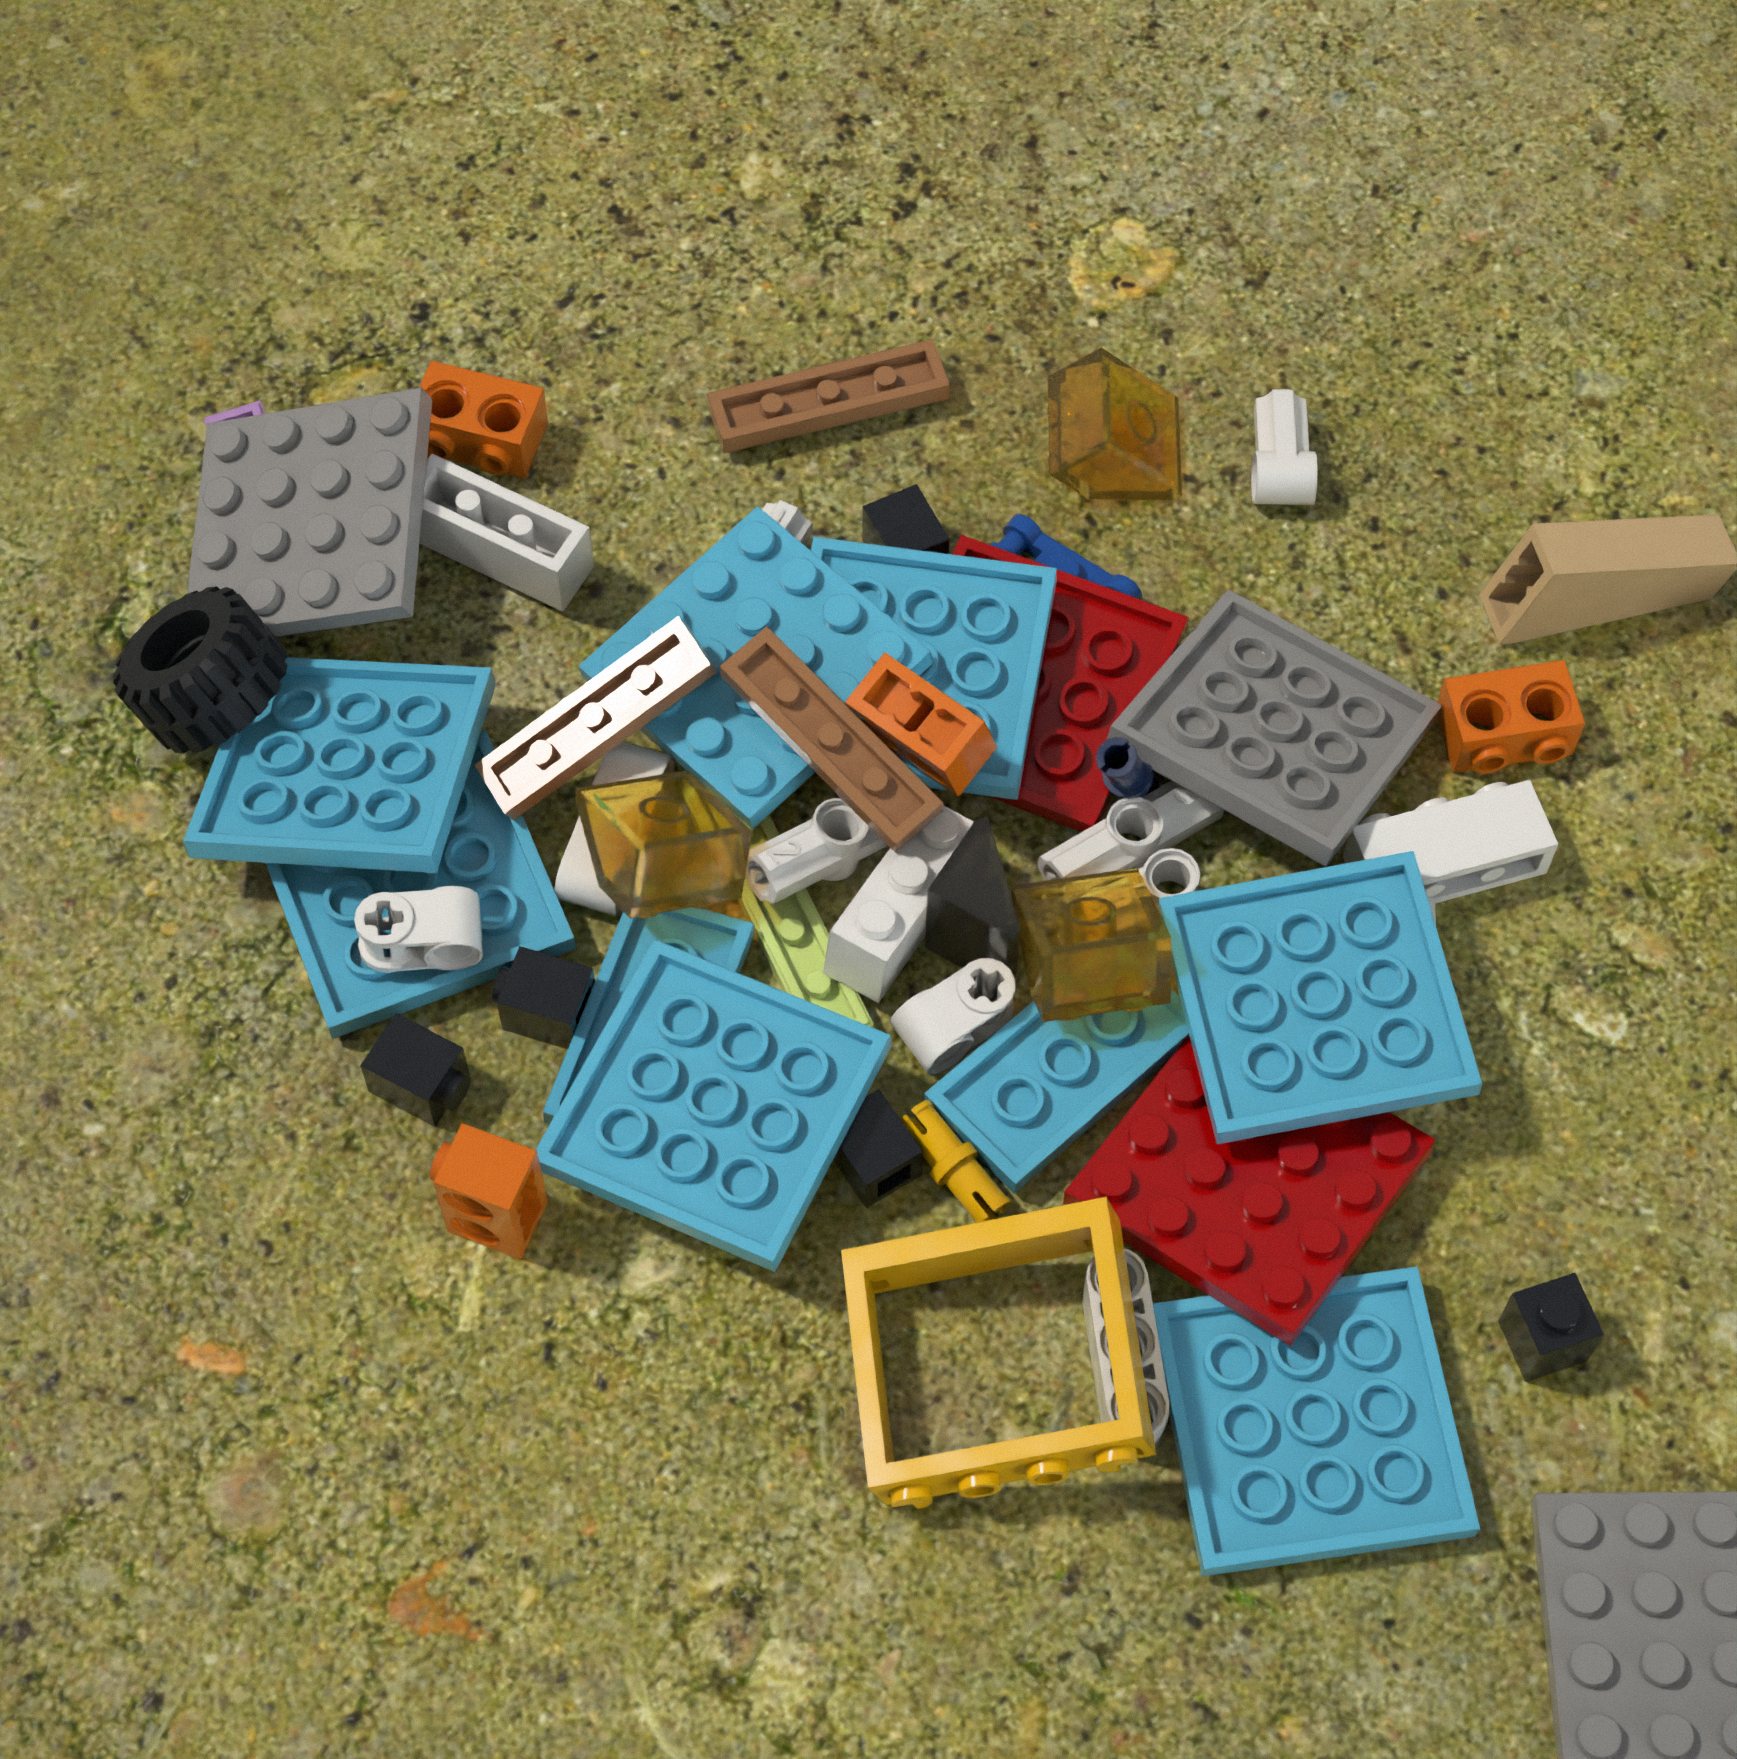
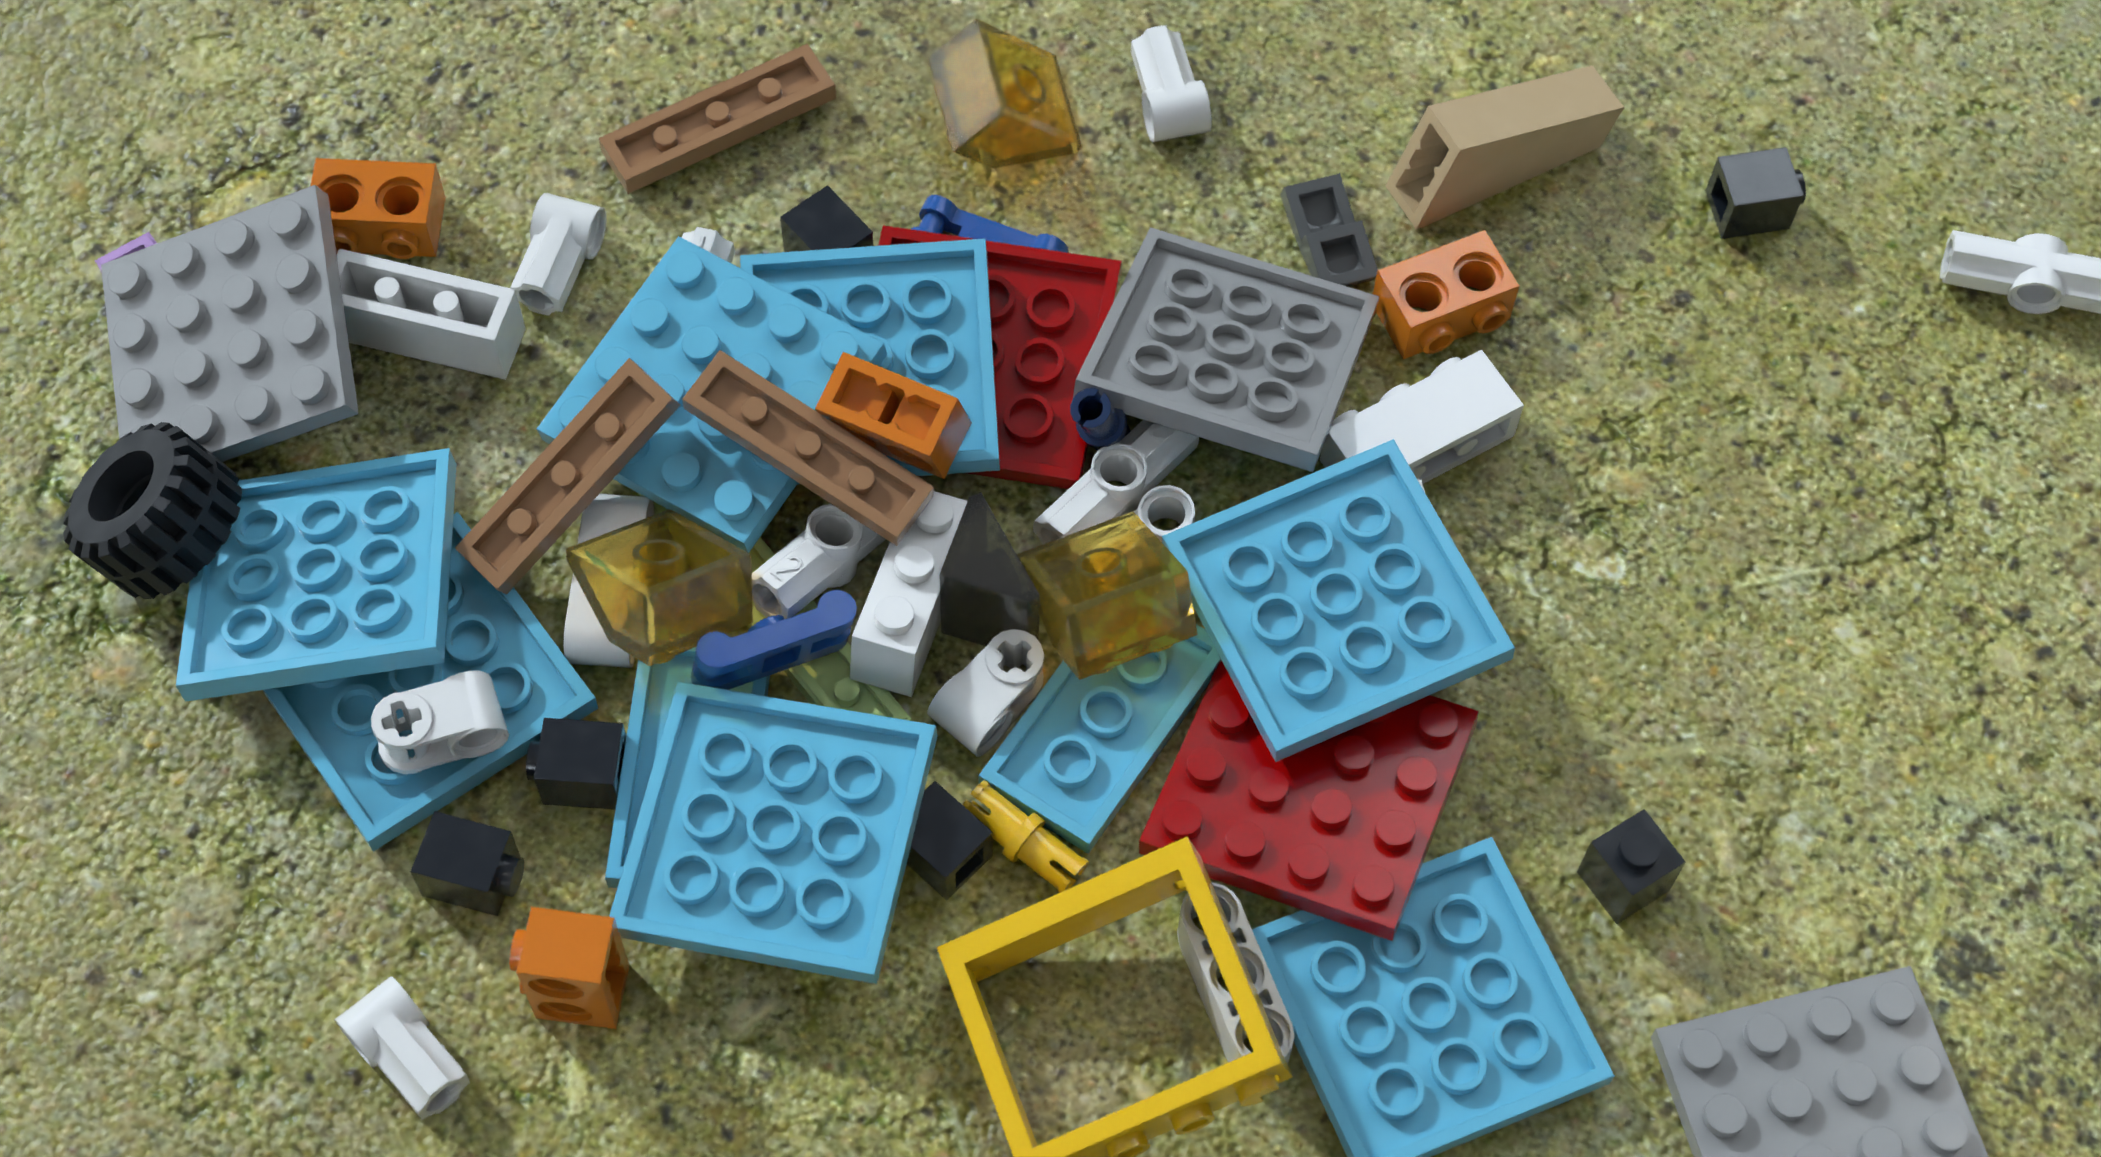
camera: 15 degrees left, 0 degrees up
none -> white piece [335,976,470,1120]
none -> white piece [510,193,607,316]
none -> blue plate [691,590,857,690]
none -> dark grey slope [1280,173,1378,287]

